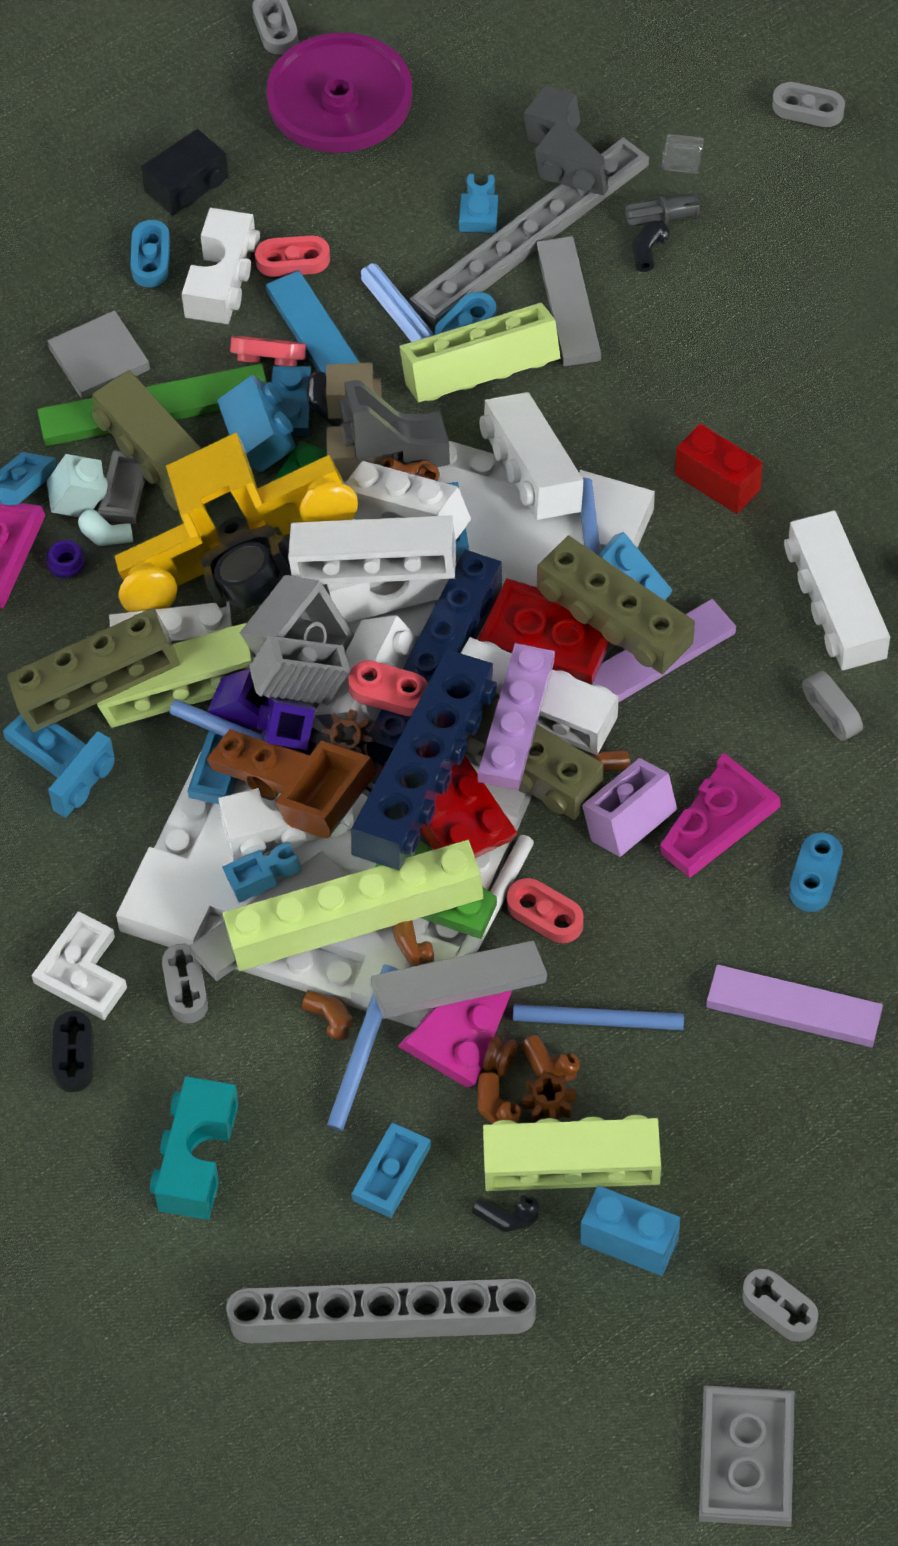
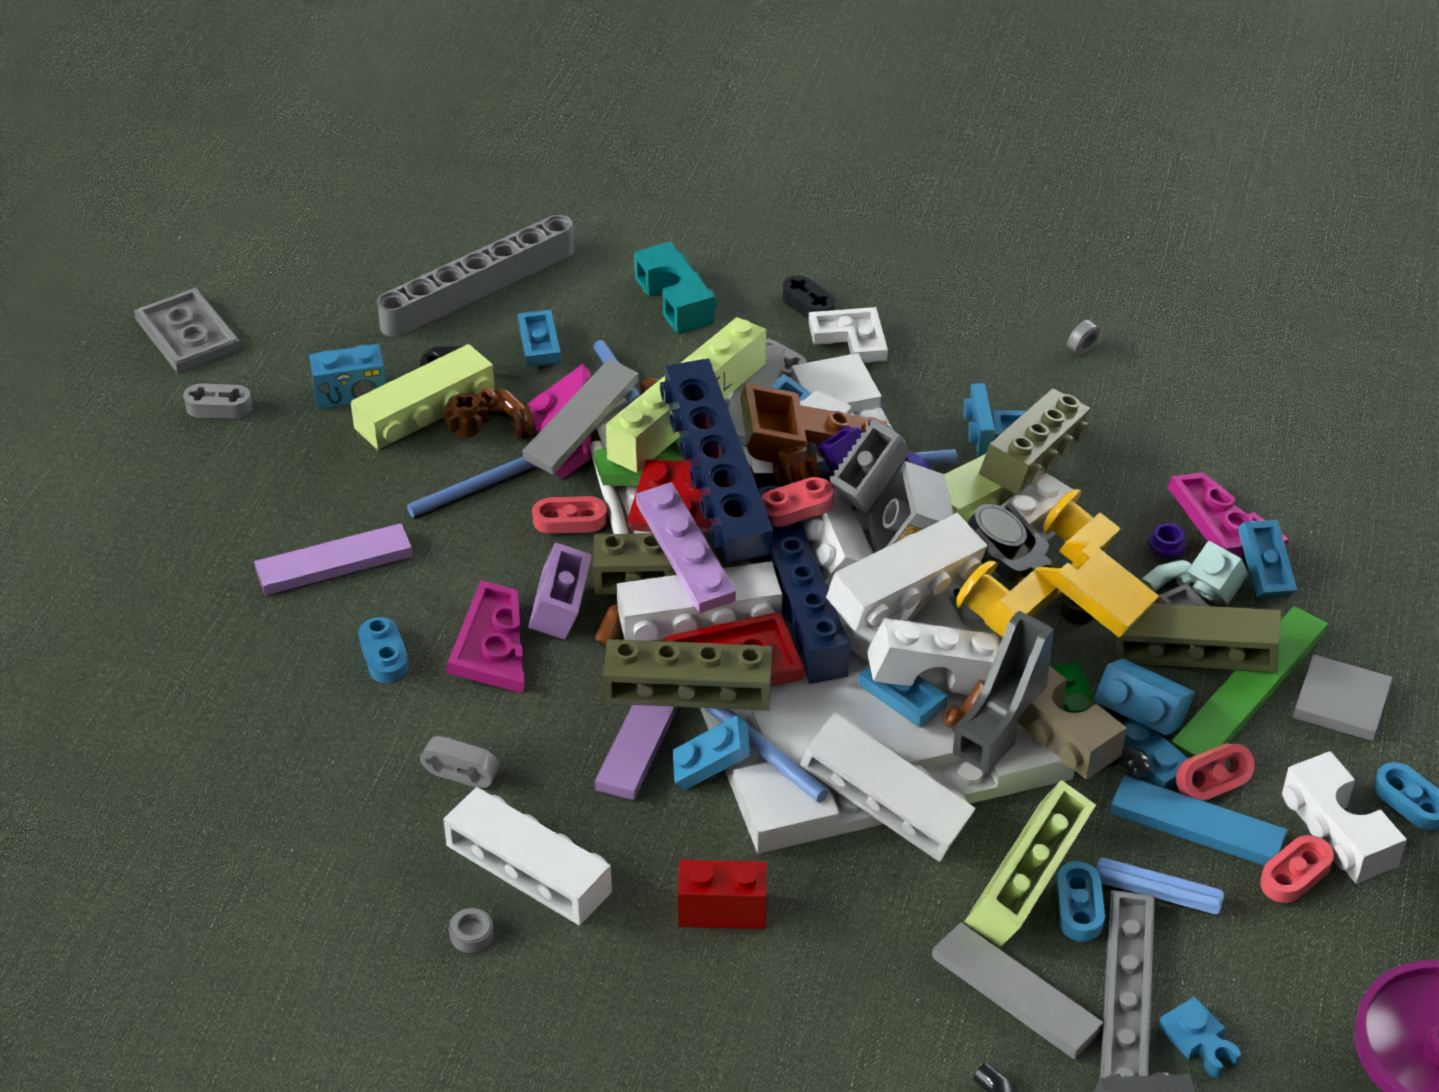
camera: 140 degrees right, 15 degrees down
dark orange arm [521,1035,580,1082] -> none

